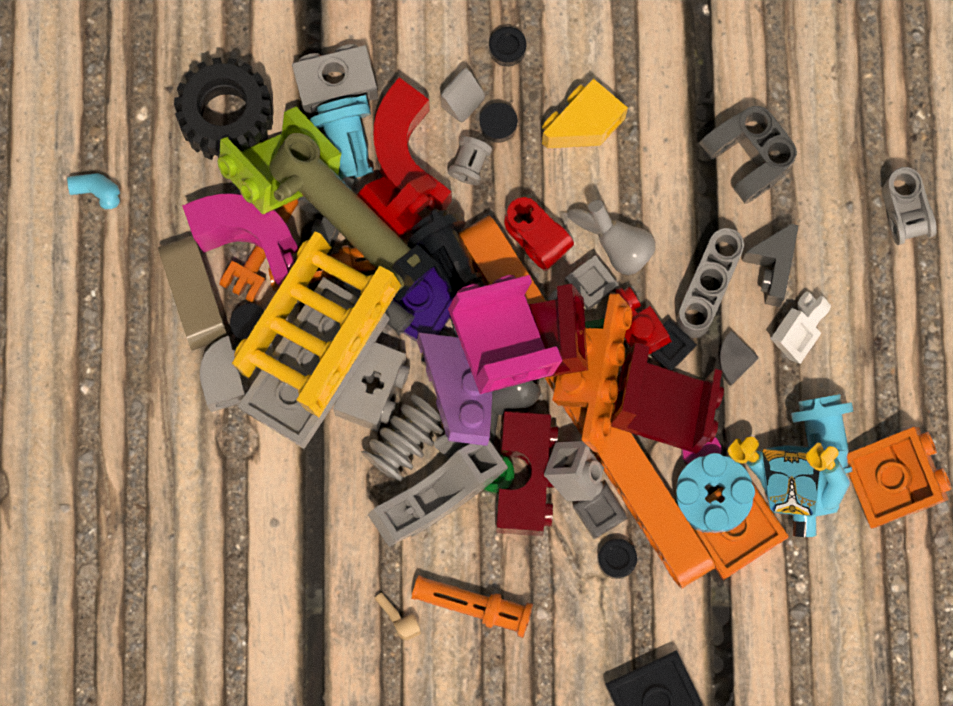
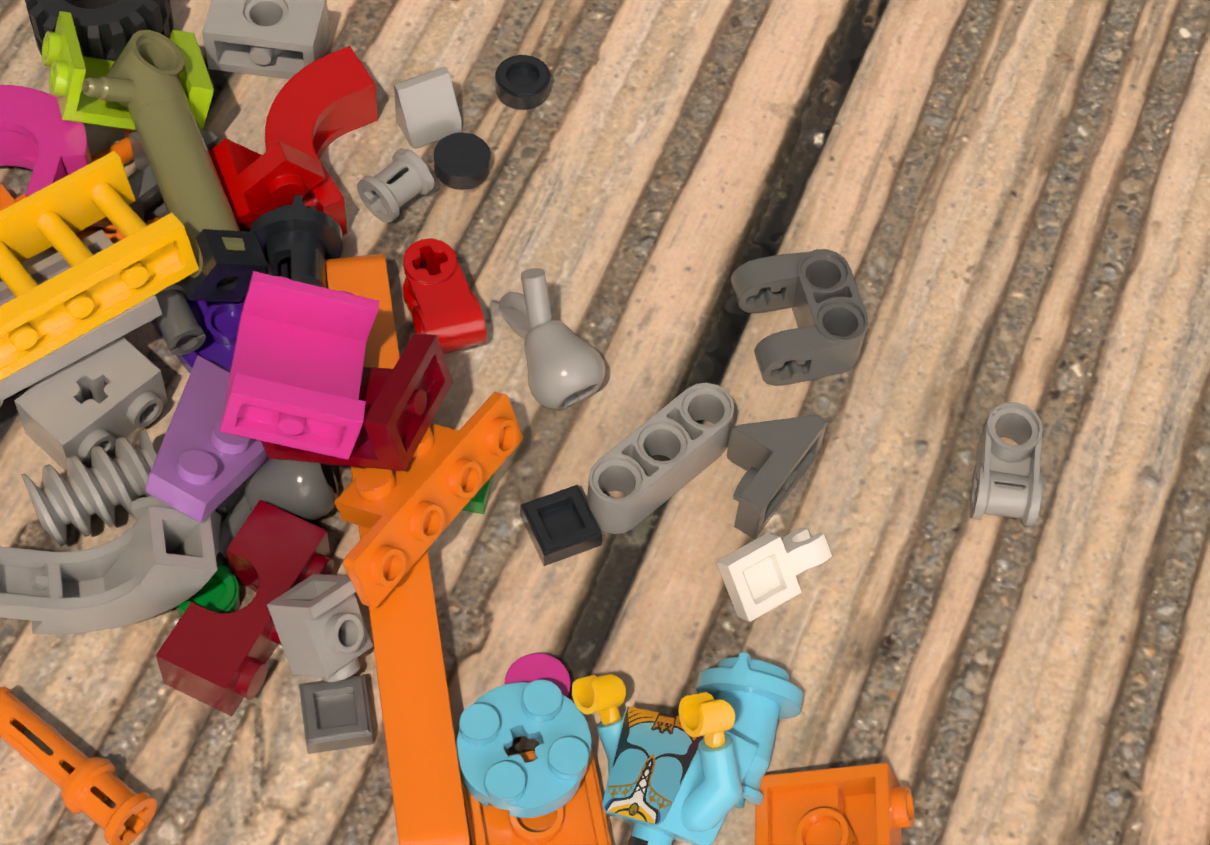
camera: 20 degrees right, 20 degrees down
medium azure piece [310,95,374,179] -> none
yellow slope [542,78,628,149] -> none
light grey plate [548,255,619,311] -> none
black tile [597,539,637,579] -> none
dark red panel [610,342,724,454] -> none
red plate [614,287,672,355] -> none
flat silver tile [720,331,759,387] -> none

